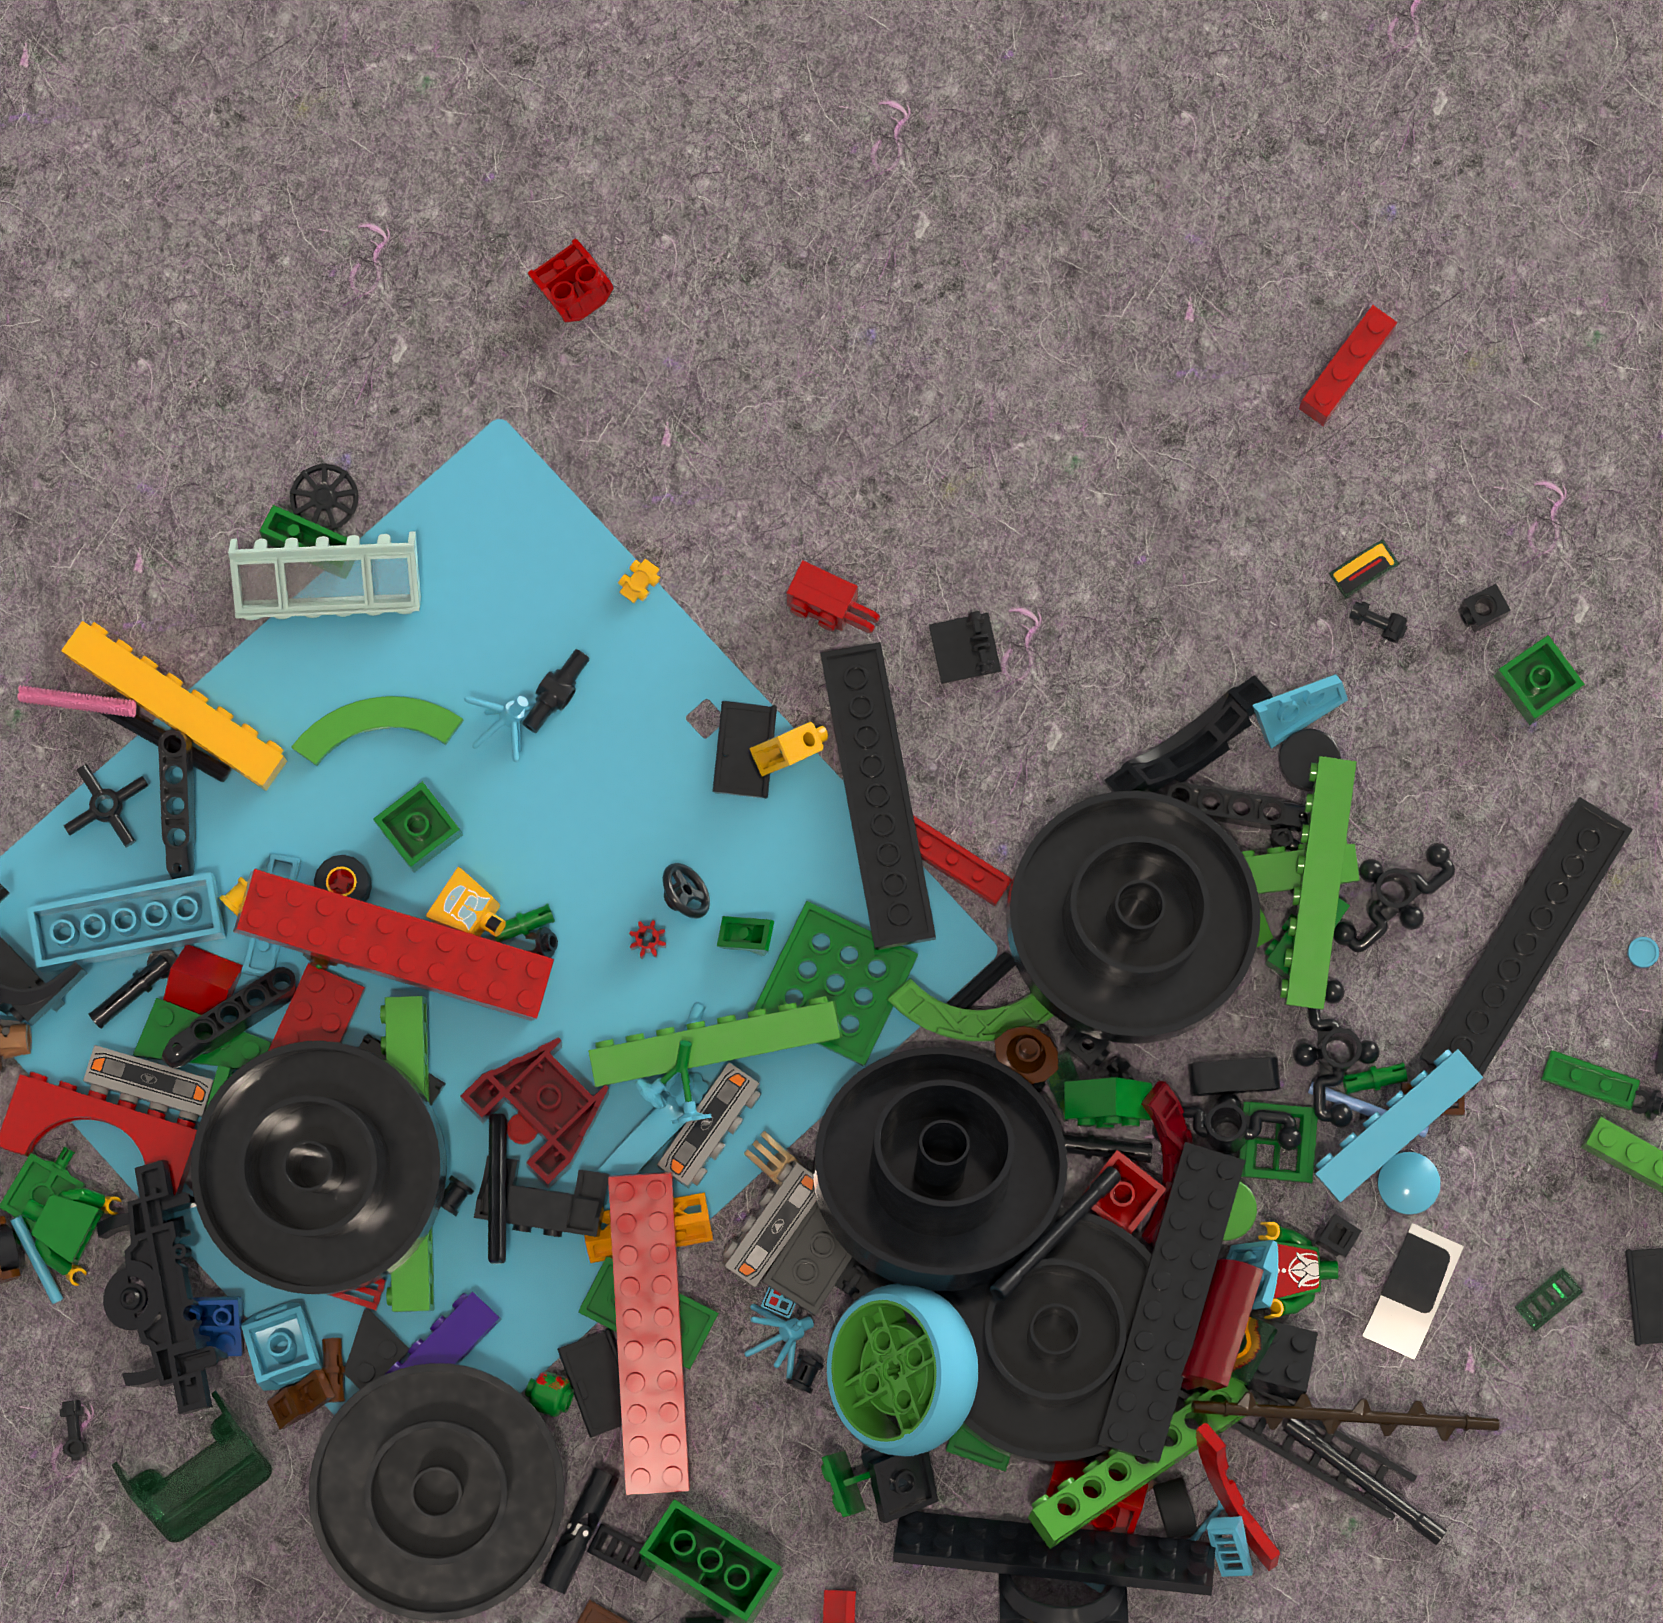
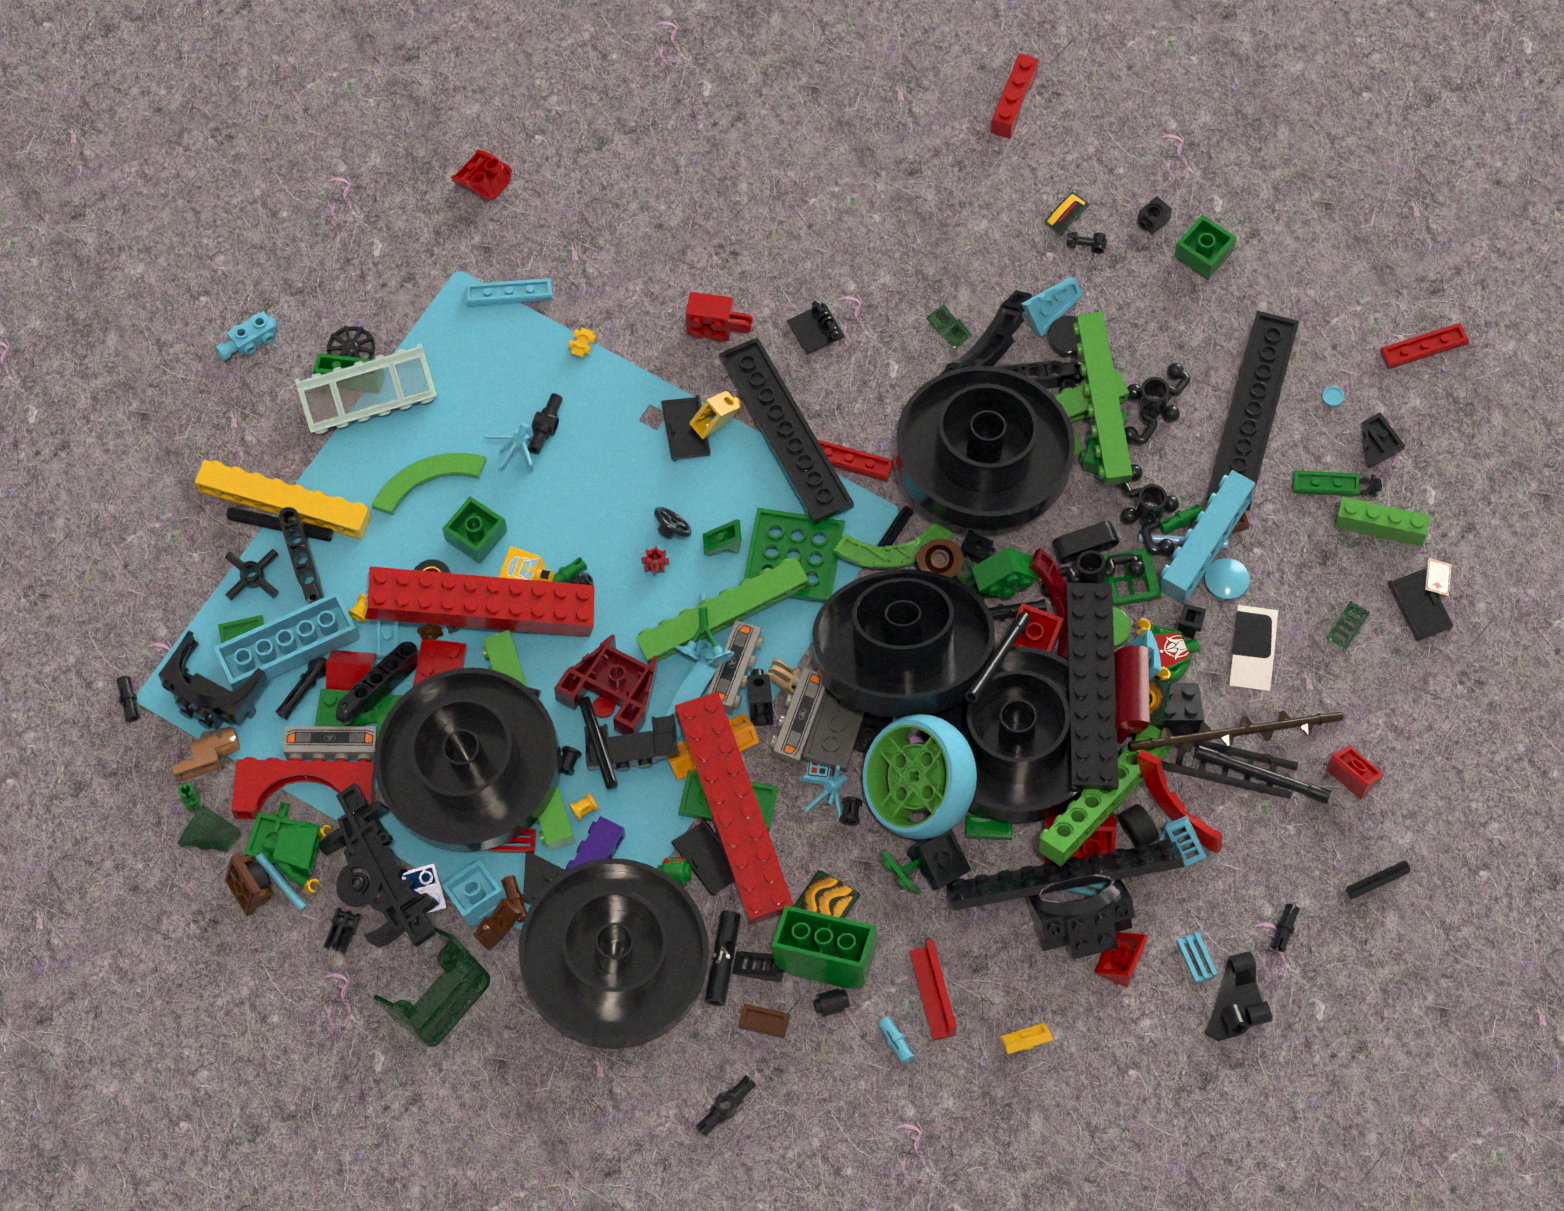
camera: 15 degrees left, 15 degrees down
bright pink axle [17,685,136,718] -> none
black bar [59,1400,89,1461] -> none
none -> medium azure brick [215,311,278,362]
none -> green tile [218,615,264,643]
none -> black arm [323,907,361,954]
none -> medium azure tile [466,278,553,306]
none -> yellow bush [568,792,599,822]
none -> black torso [747,668,774,726]
none -> slope [794,870,860,919]
none -> clear green slope [926,304,972,348]
none -> red slope [1326,745,1384,800]

